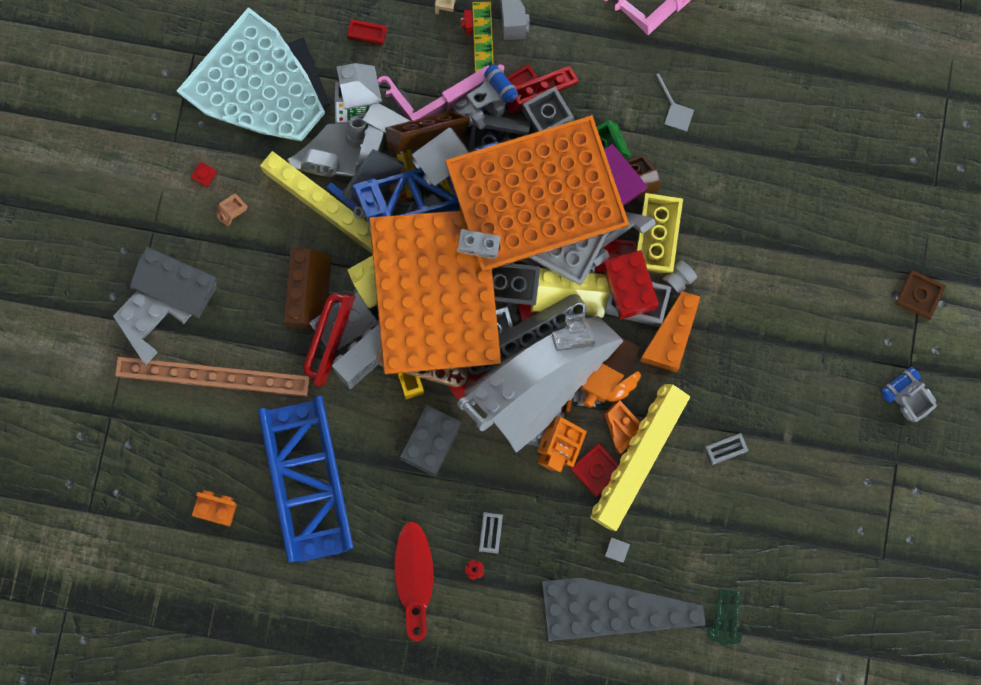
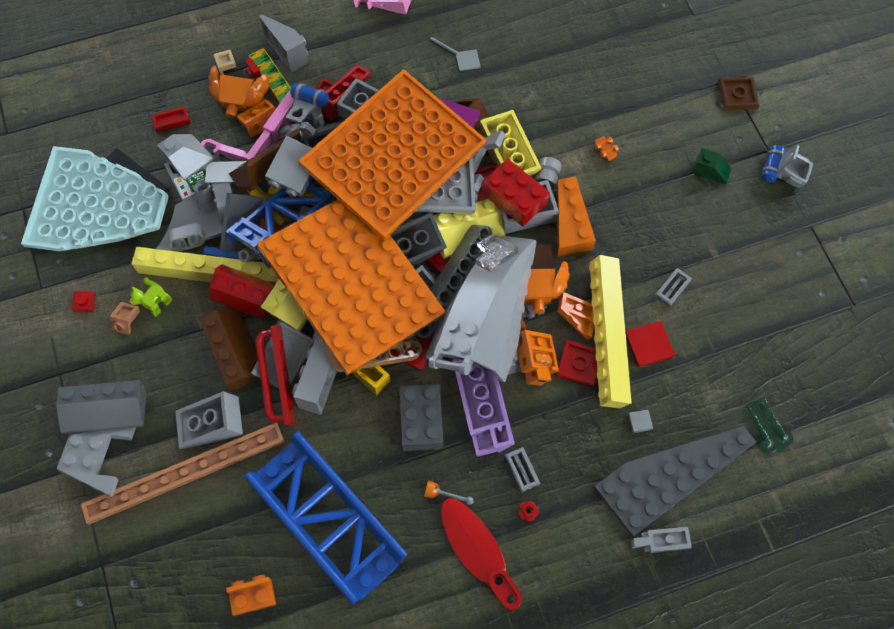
camera: 30 degrees left, 10 degrees down
light grey brick [456,229,501,259] -> none
none -> lime animal [130,277,172,317]
none -> light grey slope [176,391,243,449]
none -> orange torso [208,65,270,119]
none -> red slope [210,264,275,320]
none -> orange bracket [236,99,276,138]
none -> hinge [424,480,473,505]
none -> lavender slope [453,359,515,457]
none -> orange piece [594,136,619,161]
none -> red tile [625,321,675,368]
none -> light grey hinge [631,527,692,553]
none -> dark green slope [692,148,732,185]

